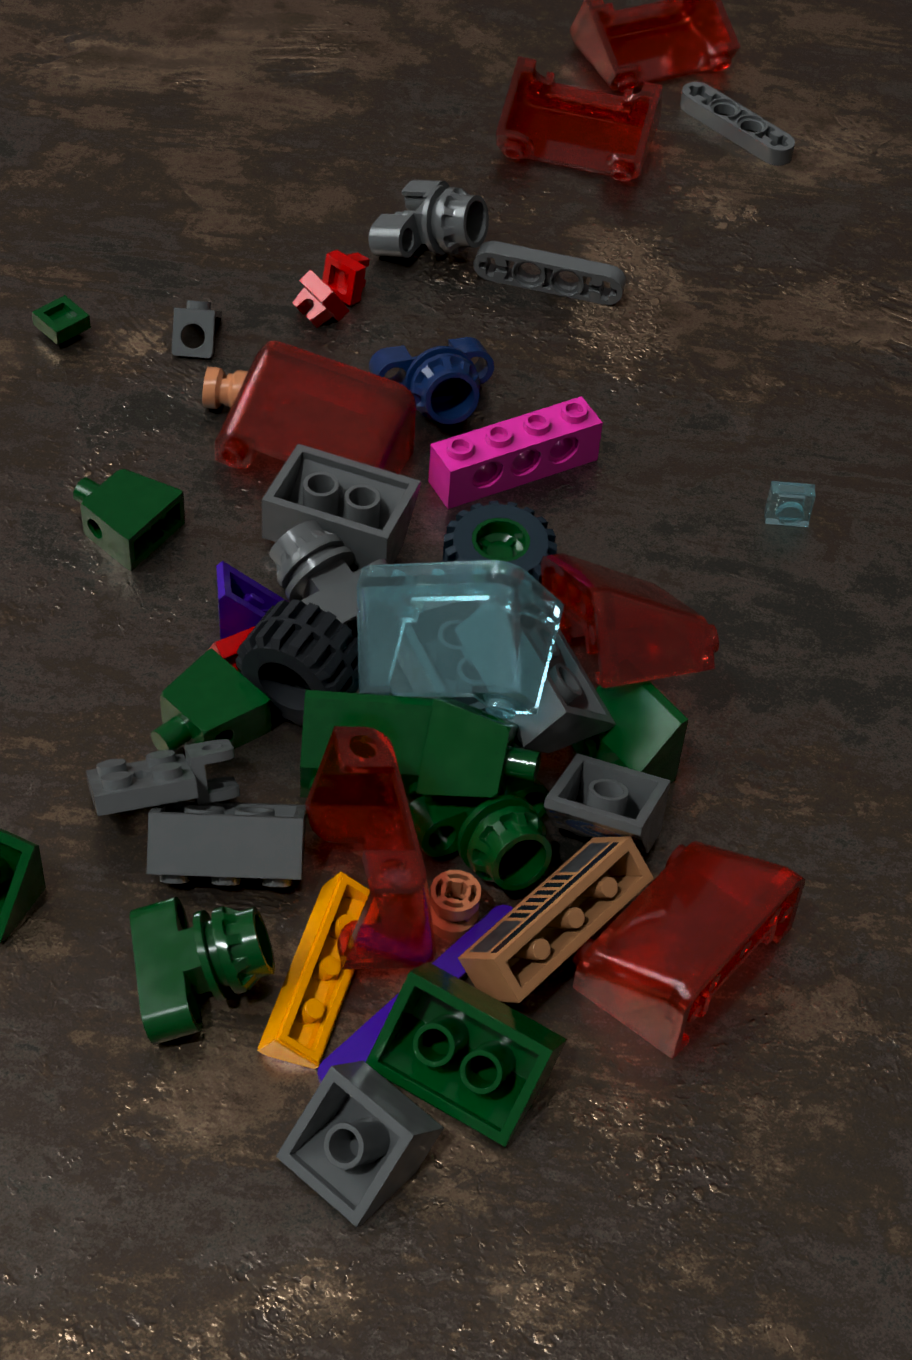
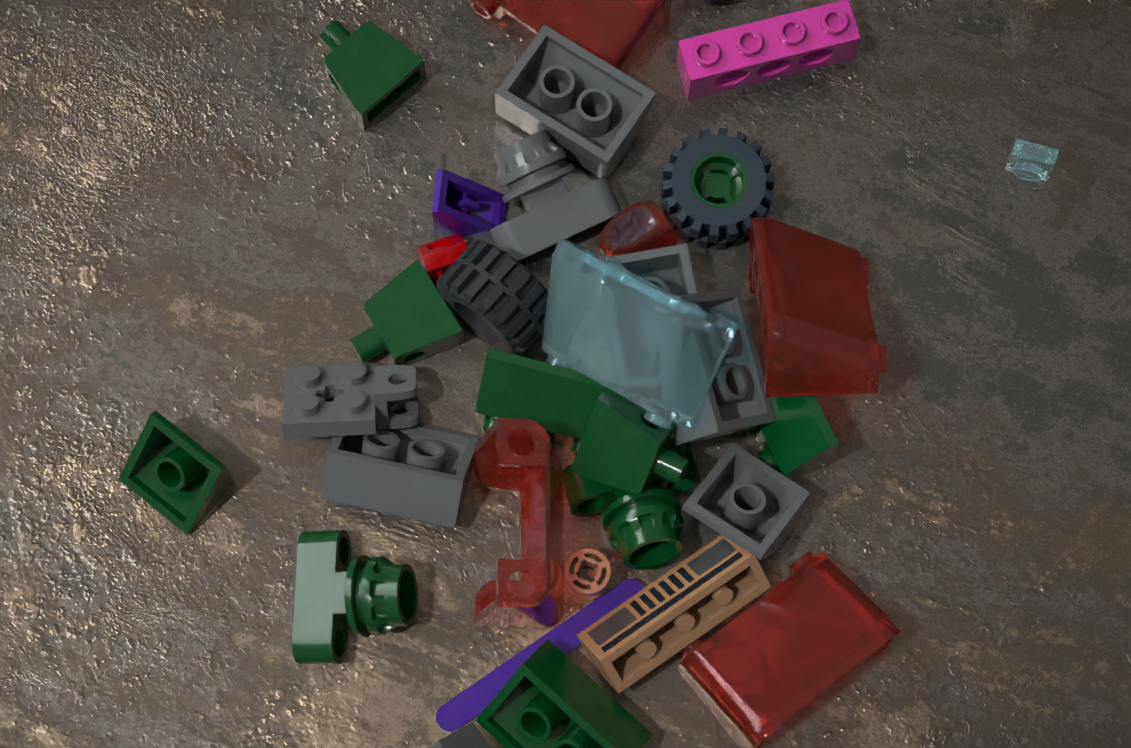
camera: 15 degrees right, 25 degrees up
light orange slope [257,872,382,1069] -> none

